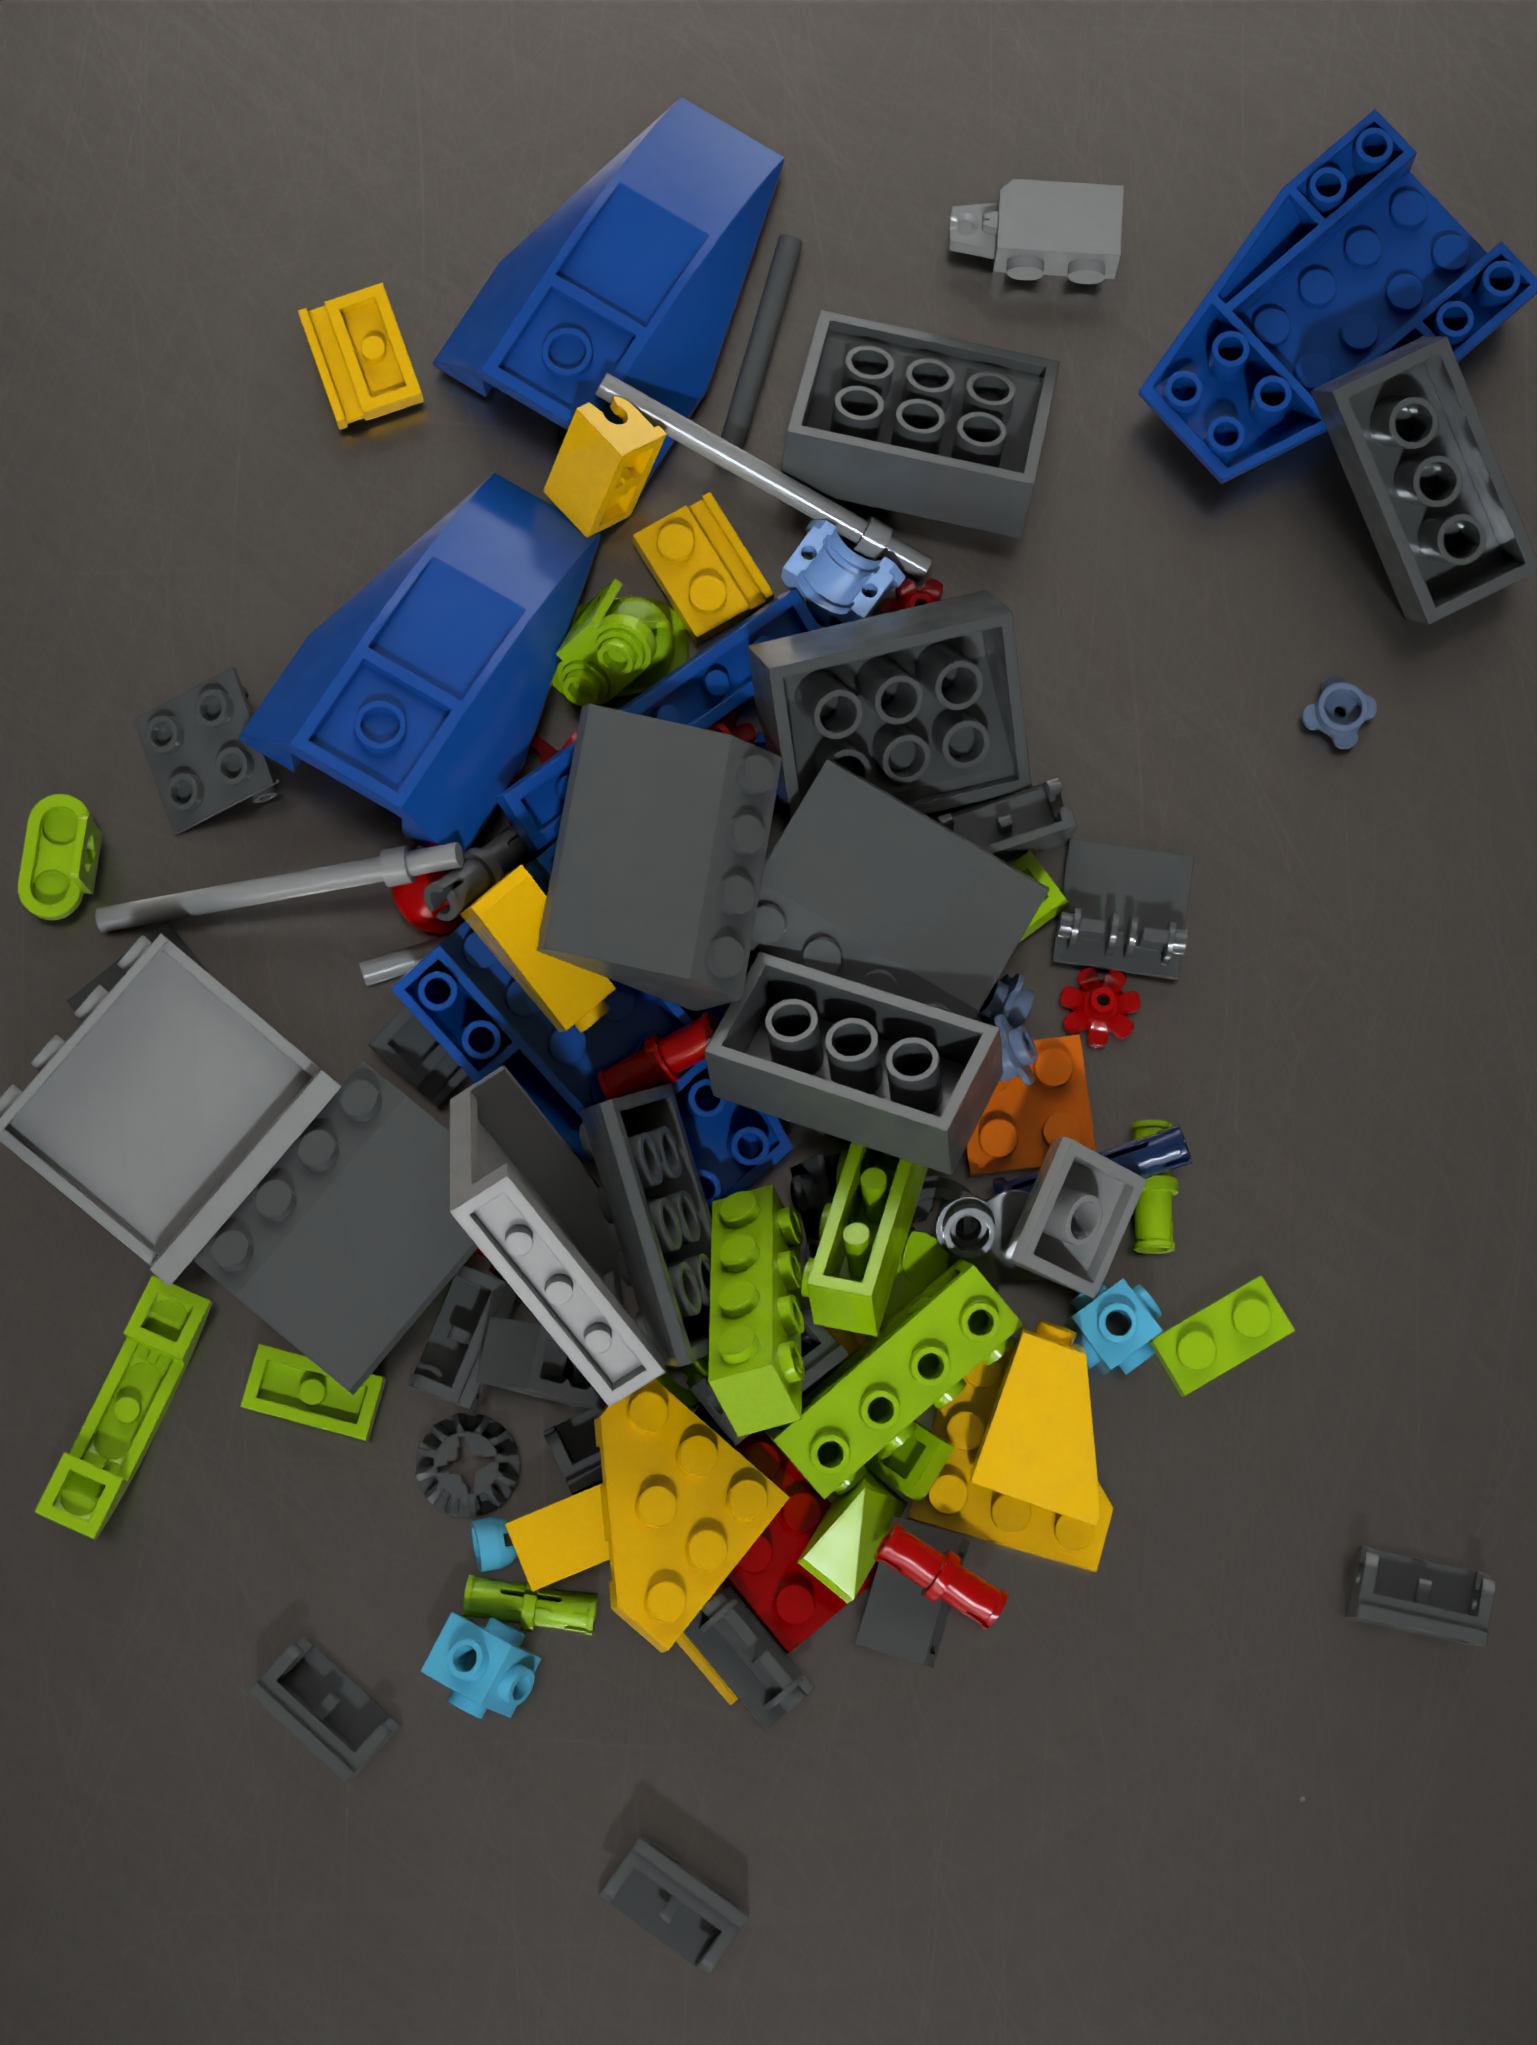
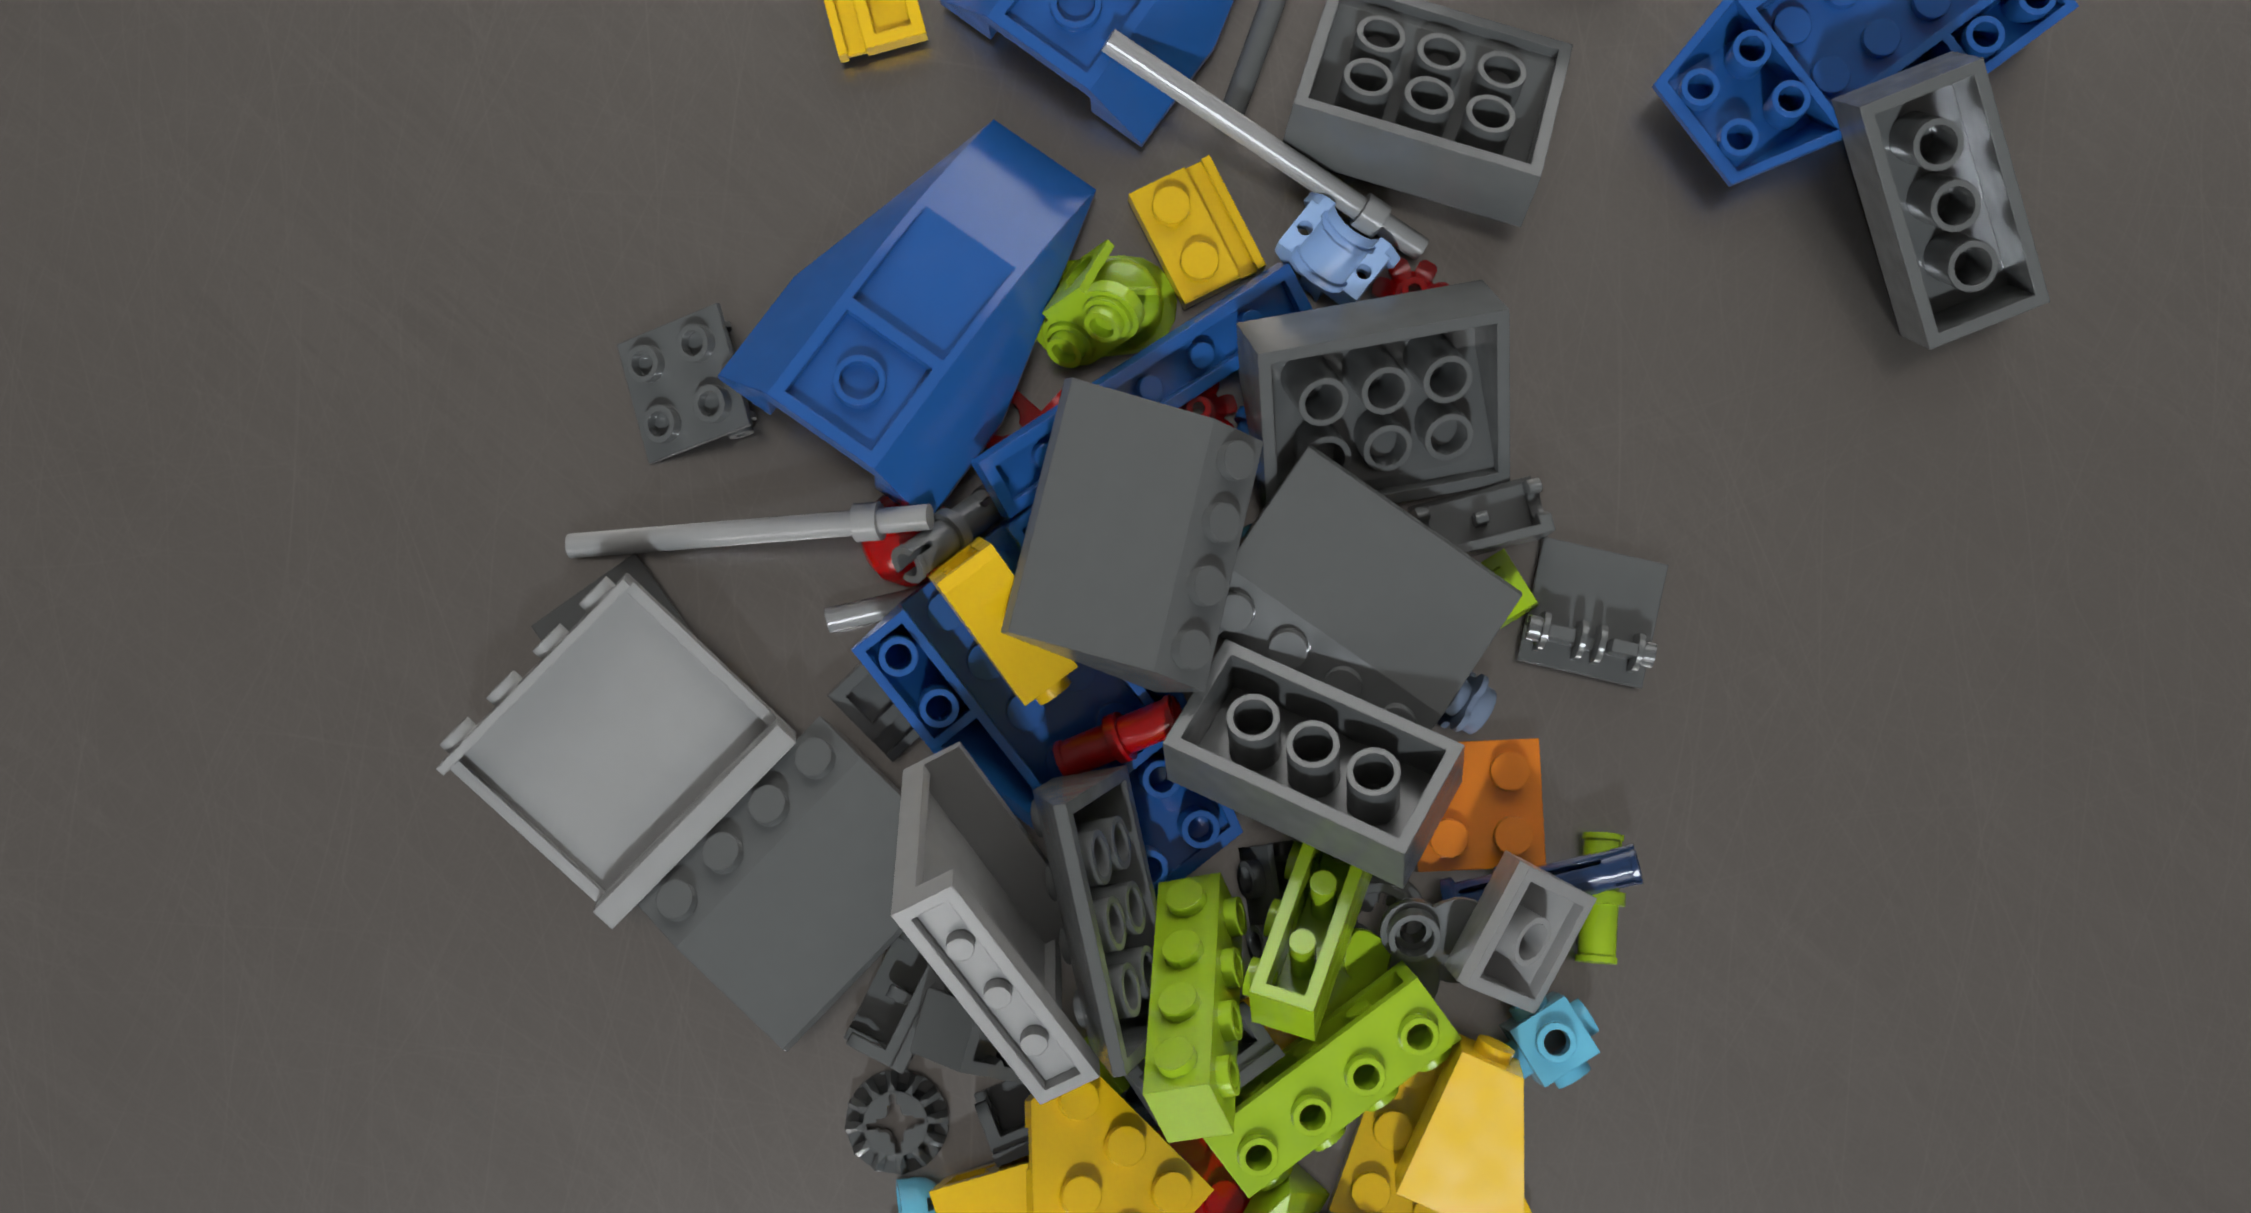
camera: 10 degrees right, 5 degrees up
lime bracket [18,794,103,920] -> none
lime slope [35,1275,212,1540] -> none
lime plate [240,1344,386,1442] -> none
yellow hinge [543,396,667,538] -> none
lime tile [864,1420,955,1503] -> none
sand blue plate [994,1014,1038,1086] -> none
red plant [1059,967,1141,1048] -> none
lime plate [1149,1275,1295,1397] -> none
sand blue plate [1302,676,1377,749] -> none

